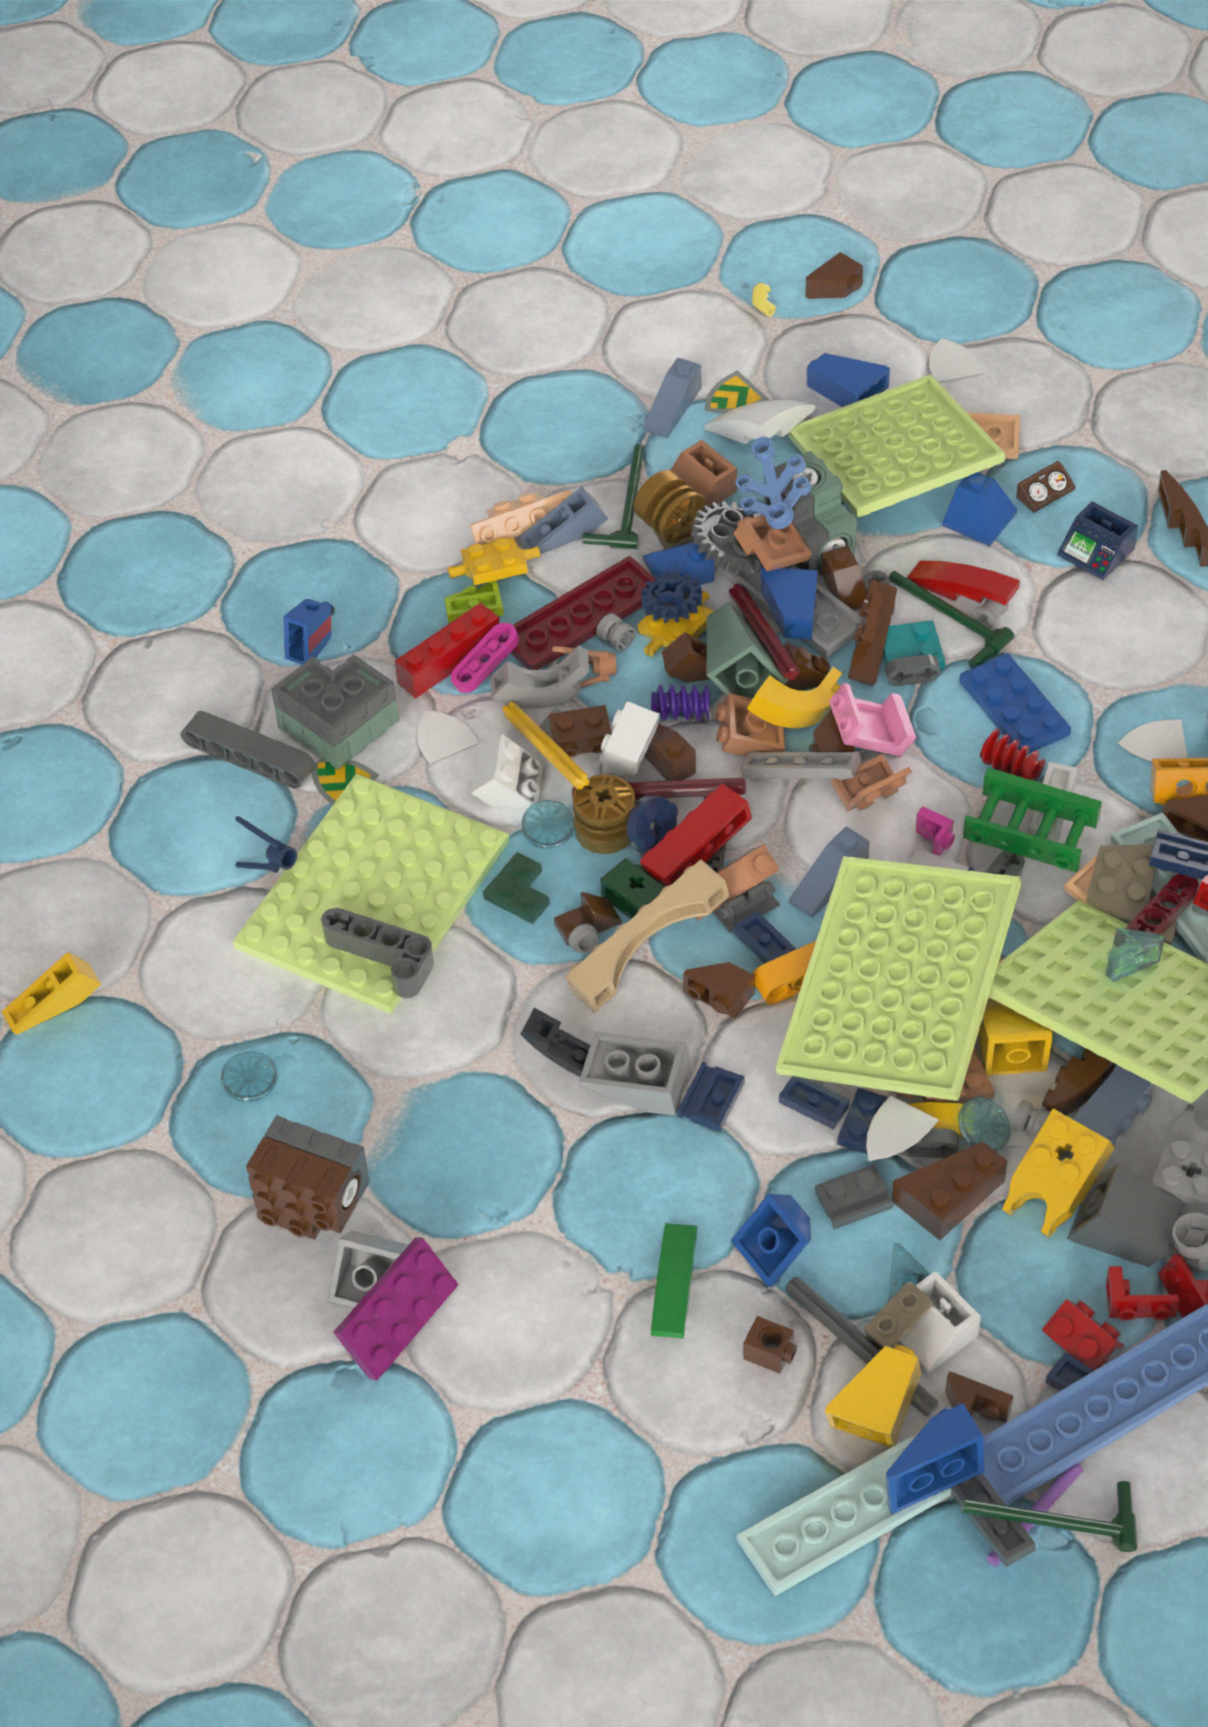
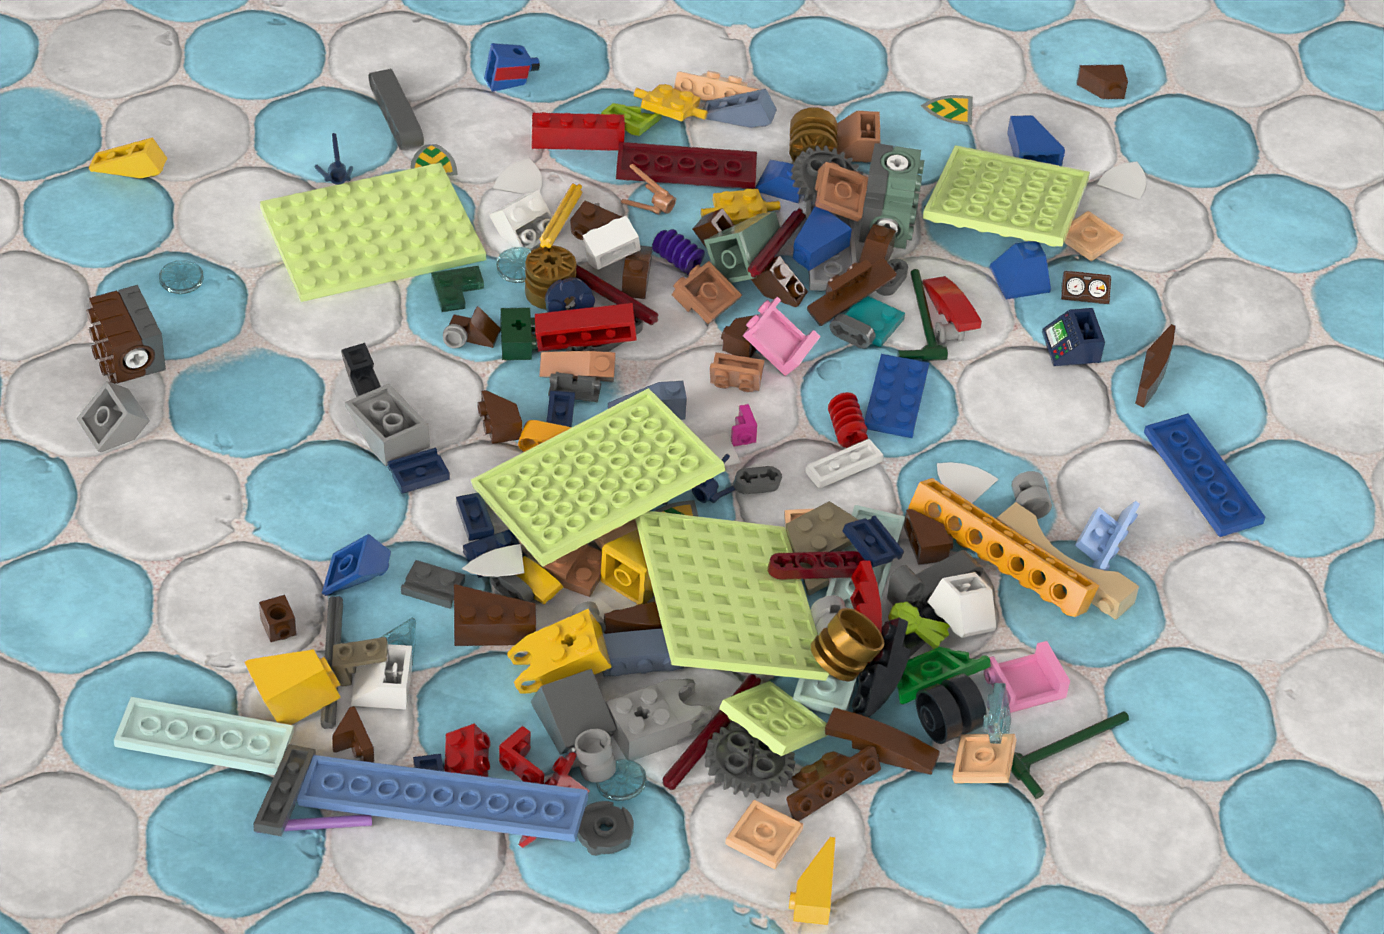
camera: 35 degrees right, 5 degrees down
dark grey piece [271,654,399,770] -> none
dark grey beam [321,908,434,998] -> none
magenta plate [333,1237,459,1381] -> none
dark pink plate [451,623,519,693] -> none
light grey arch [491,646,589,708] -> none
tan arch [565,860,730,1013] -> none
dark green bar [583,444,644,550] -> none
light grey wheel [596,613,636,652] -> none
dark blue gear [641,571,703,623] -> none
sand blue slope [643,357,702,438] -> none
green slope [650,1223,697,1339] -> none
white brick [704,400,816,444] -> none
medium blue plant [735,437,812,529] -> none
light grey plate [740,752,861,780] -> none
yellow arch [747,667,842,728] -> none
light yellow arm [752,283,776,317] -> none
blue slope [886,1403,985,1514] -> none
clear light blue wheel [958,1097,1011,1152] -> none
dark green bar [960,1481,1137,1552] -> none
green fence [963,768,1102,873] -> none
clear light blue slope [1105,928,1165,982] -> none

